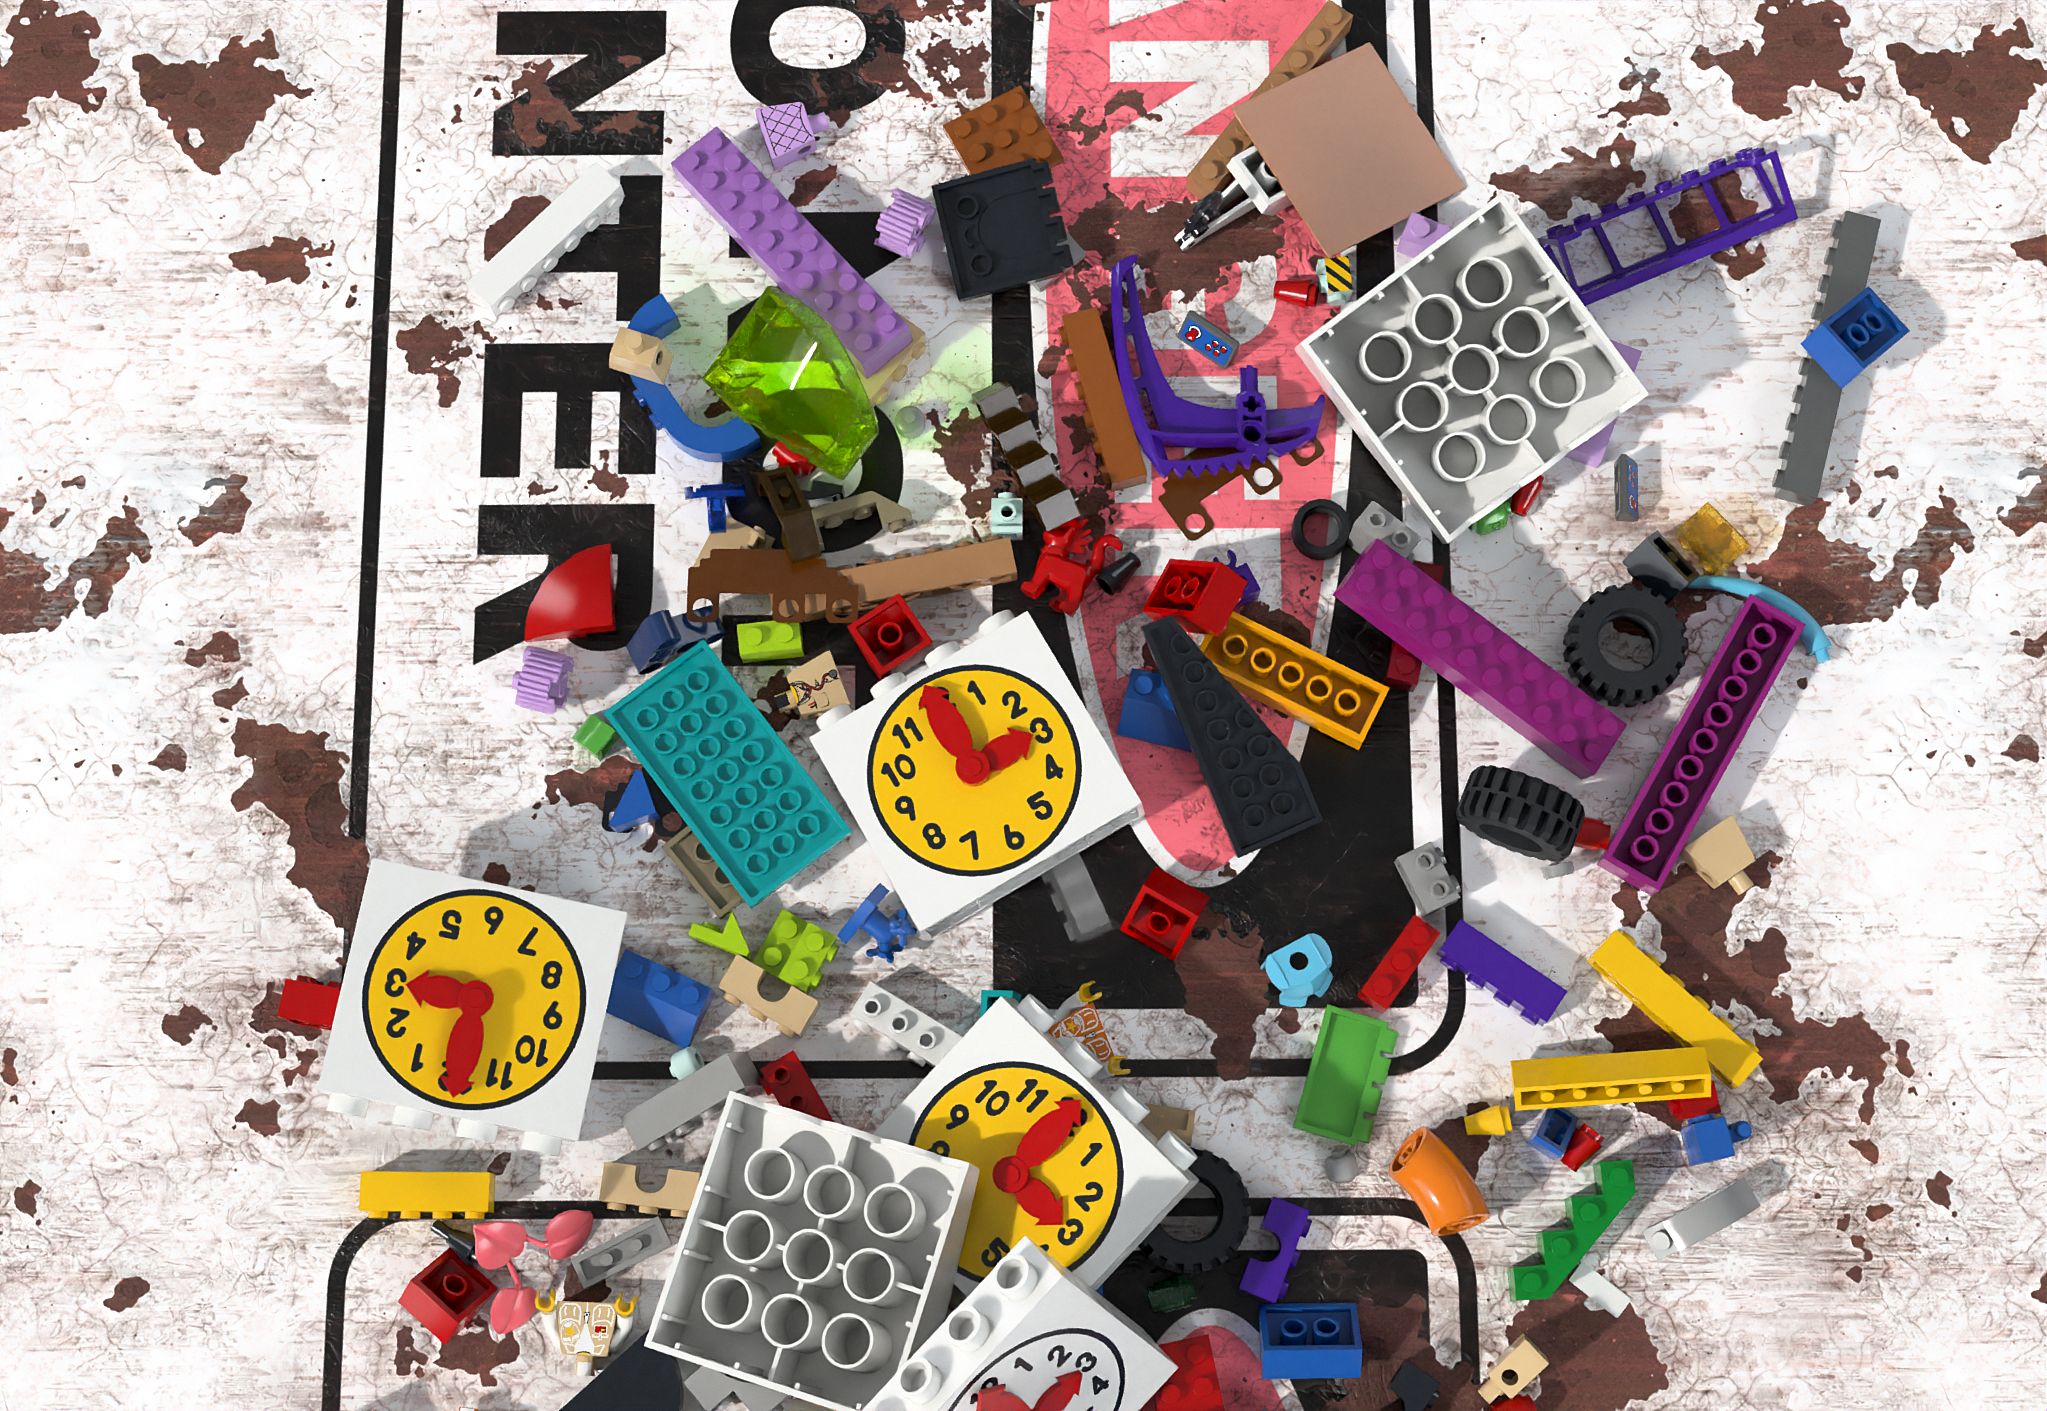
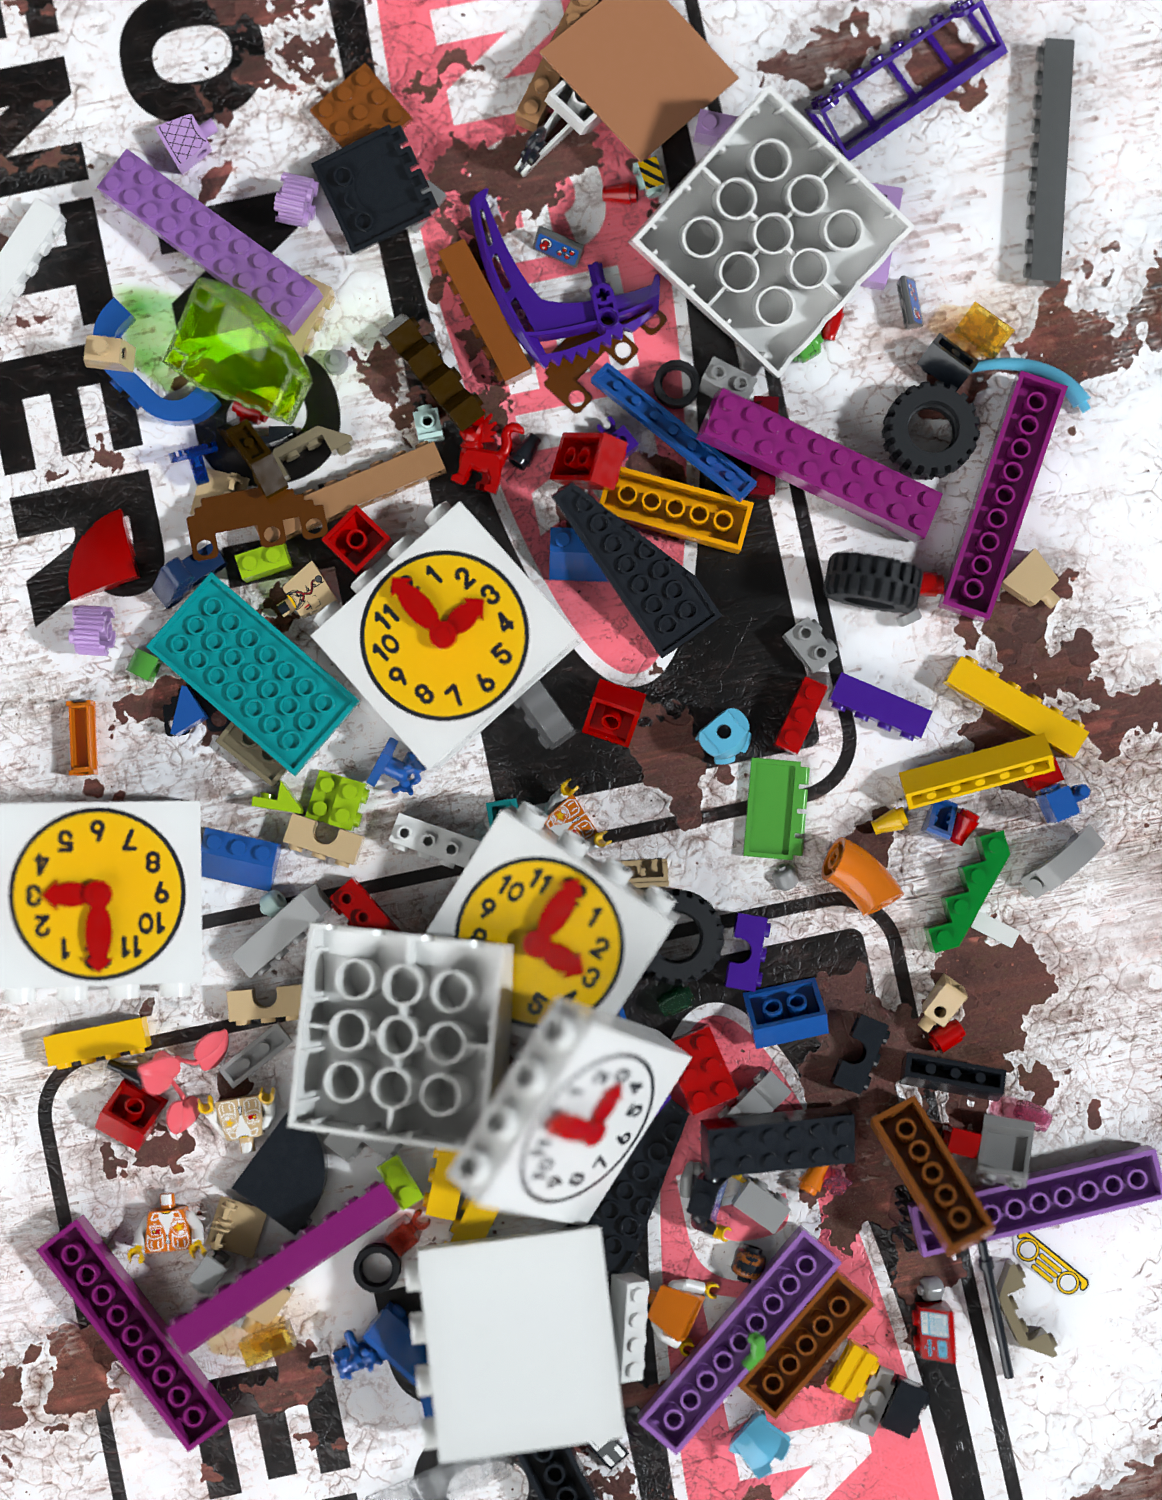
camera: 15 degrees left, 10 degrees up
blue slope [1800,286,1910,389] -> none
none -> orange container [66,700,98,776]
none -> blue plate [591,362,757,502]

